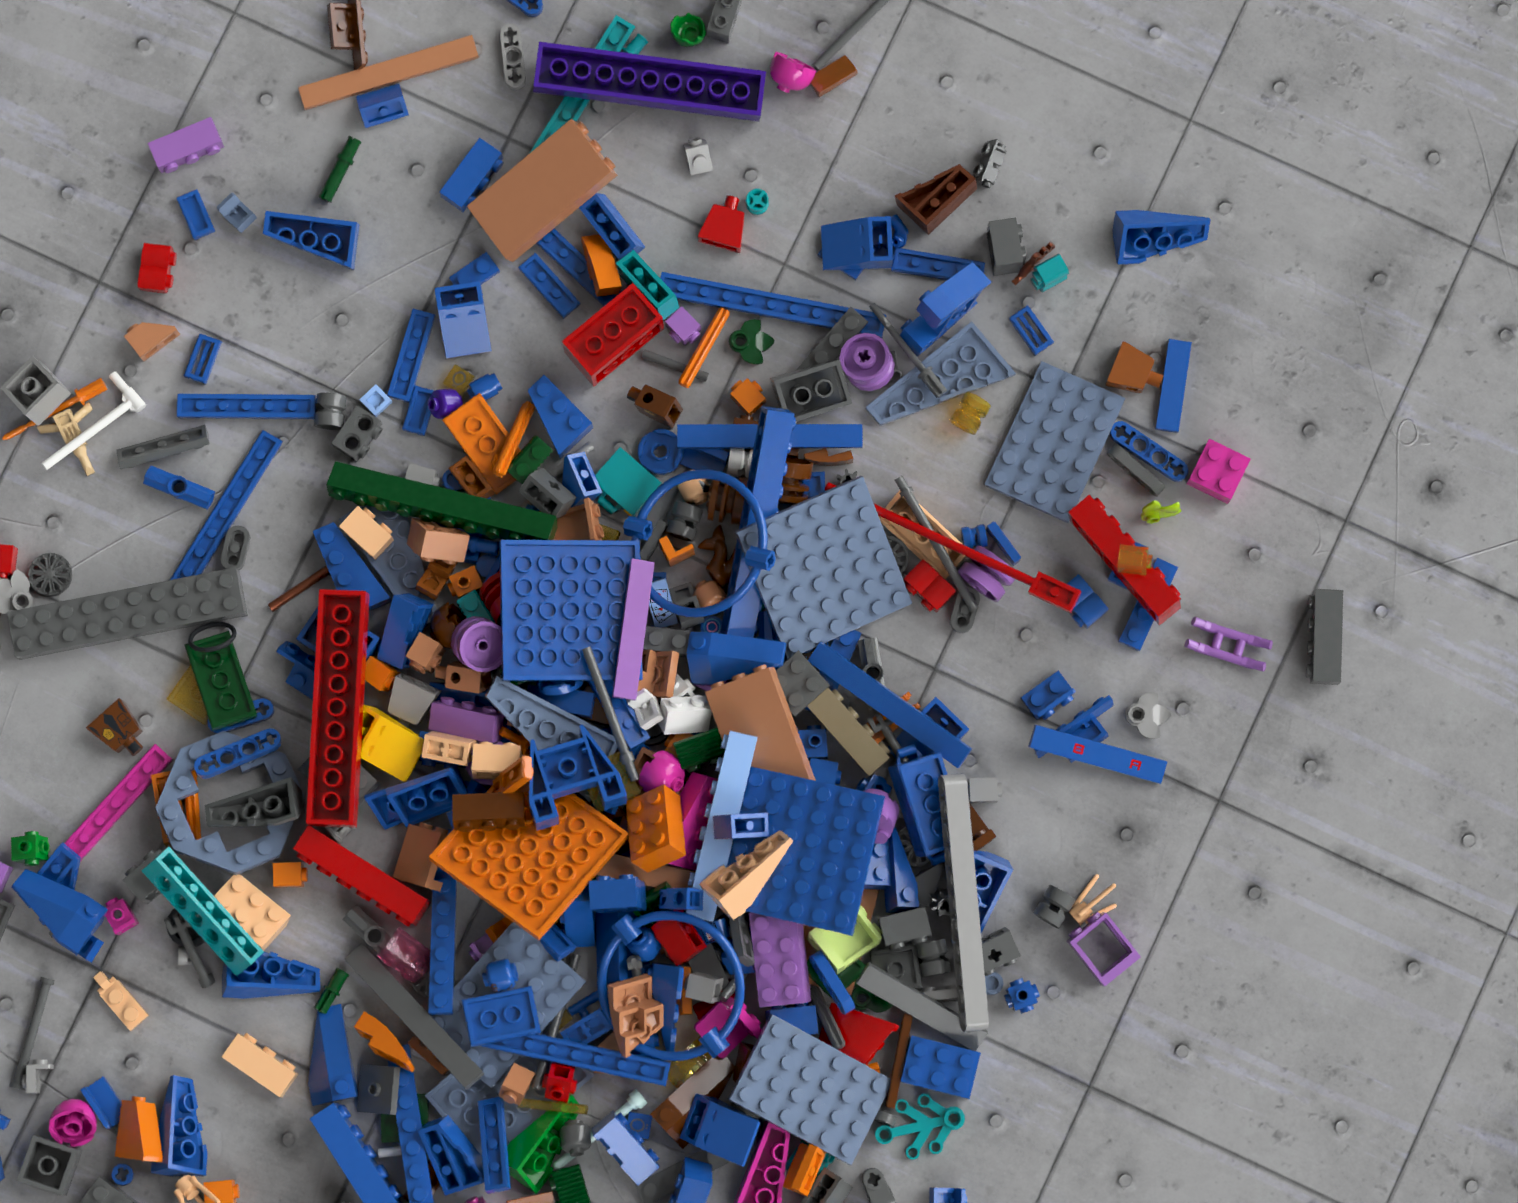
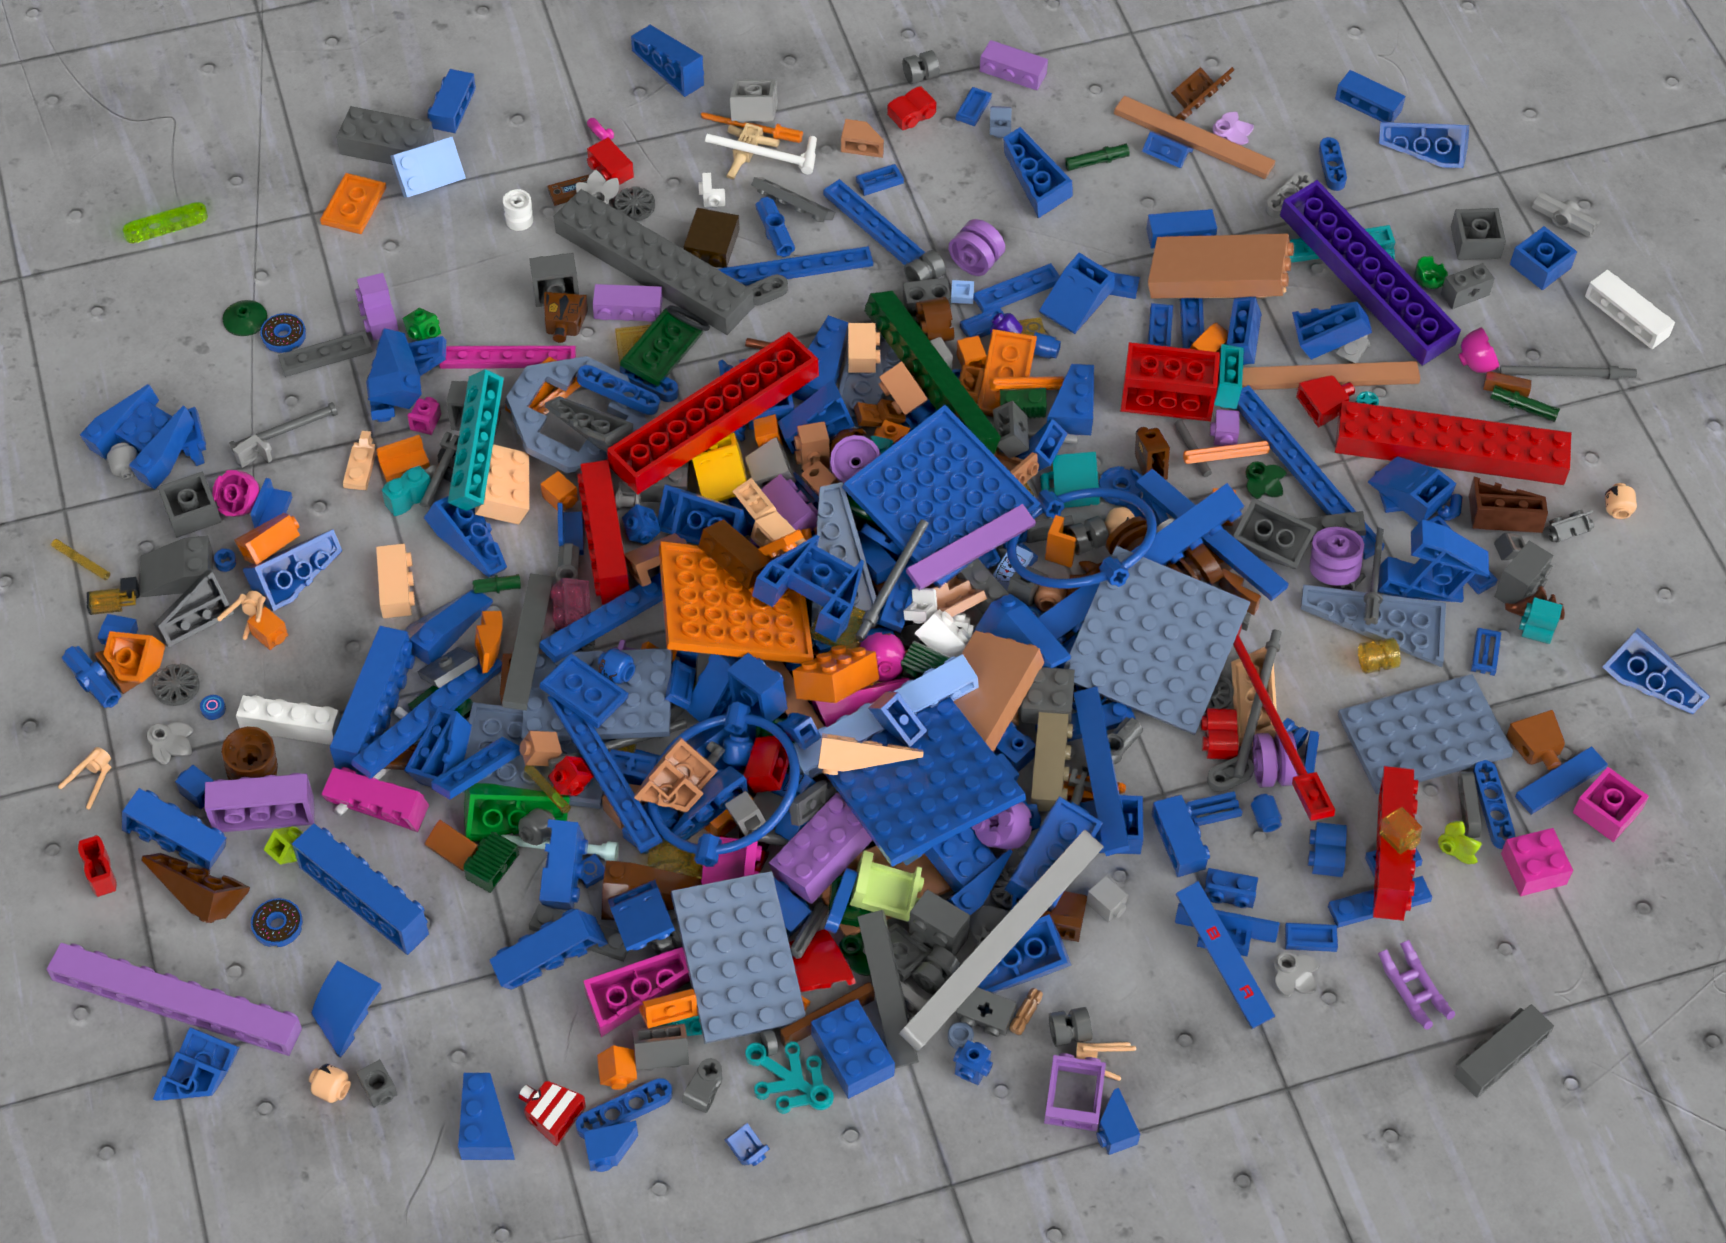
camera: 45 degrees right, 25 degrees down
none -> orange panel [376,435,430,482]
none -> teal brick [382,466,430,516]
none -> dark grey brick [529,253,579,307]
none -> blue panel [558,502,584,555]
none -> medium lavender brick [593,284,663,322]
none -> blue brick [622,504,661,545]
none -> dark brown brick [683,208,740,268]
none -> white bracket [698,173,725,207]
none -> dark grey wheel [902,50,940,84]
none -> reddish brown brick [915,296,955,342]
none -> medium lavender wheel [948,219,1005,276]
none -> orange brick [956,336,987,369]
none -> medium nougat axle [1009,988,1043,1035]
none -> blue slope [1096,1088,1140,1155]
none -> blue brick [1151,795,1210,877]
none -> blue tile [1187,791,1242,826]
none -> lavender plate [1212,112,1254,145]
none -> nougat tile [1242,361,1420,390]
none -> blue brick [1250,794,1282,832]
none -> blue tile [1285,923,1338,952]
none -> blue wedge [1292,301,1372,360]
none -> red brick [1335,401,1572,485]
none -> dark green pin [1490,385,1560,422]
none -> dark grey slope [1494,533,1525,560]
none -> dark pink brick [1573,767,1649,842]
none -> light nougat head [1605,483,1637,519]

